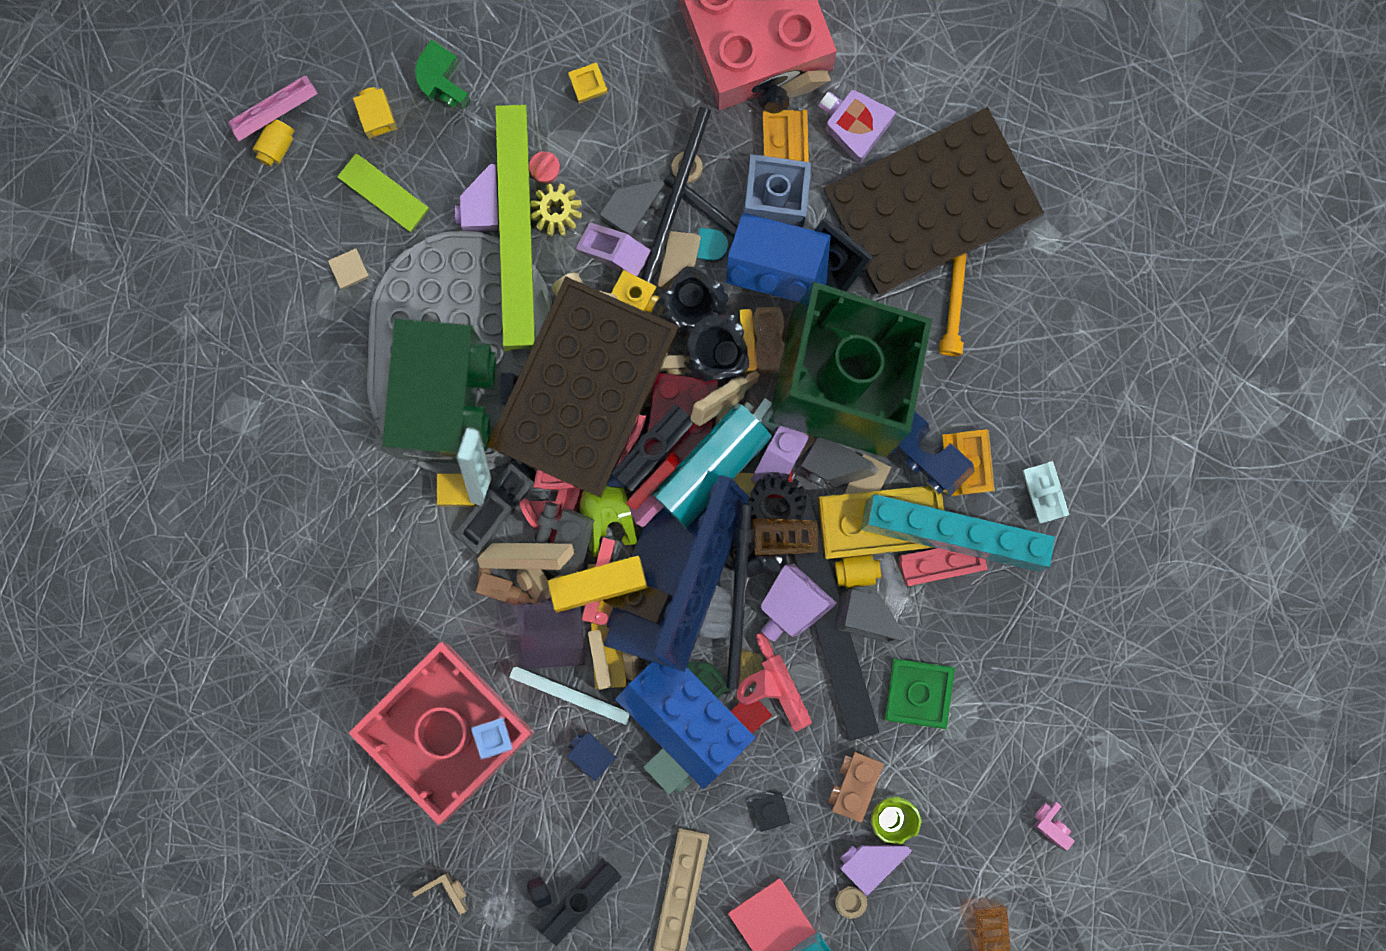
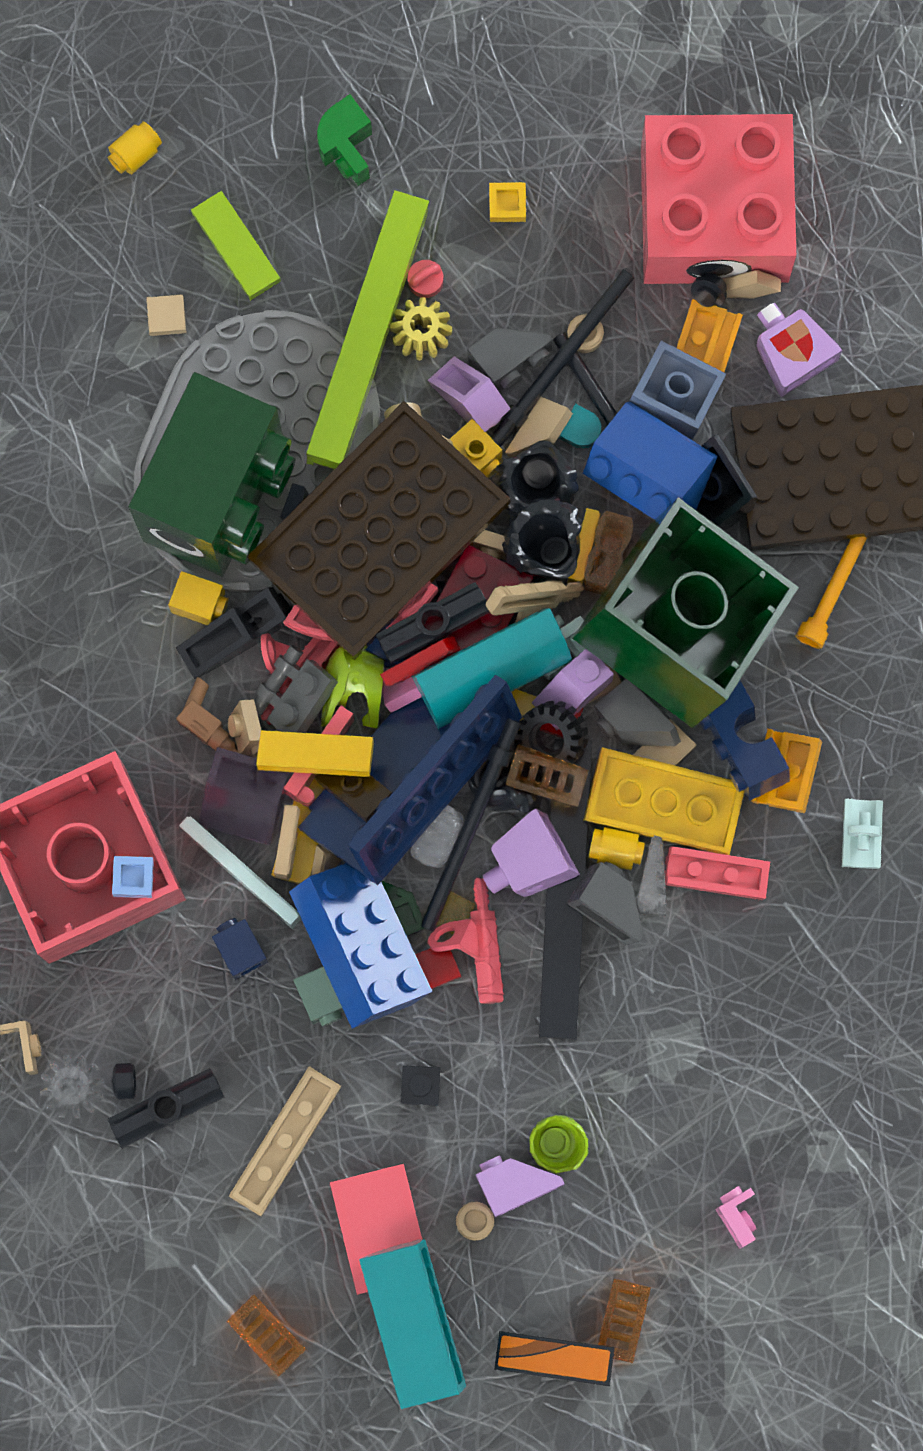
camera: 20 degrees right, 5 degrees down
bright pink tile [228,75,318,141] -> none
yellow brick [353,87,397,139] -> none
lavender slope [455,164,499,232] -> none
light aqua tile [457,428,491,506] -> none
tan tile [477,543,574,570] -> none
nougat brick [828,752,884,823] -> none
teal brick [861,494,1055,572] -> none
green tile [884,659,955,729] -> none

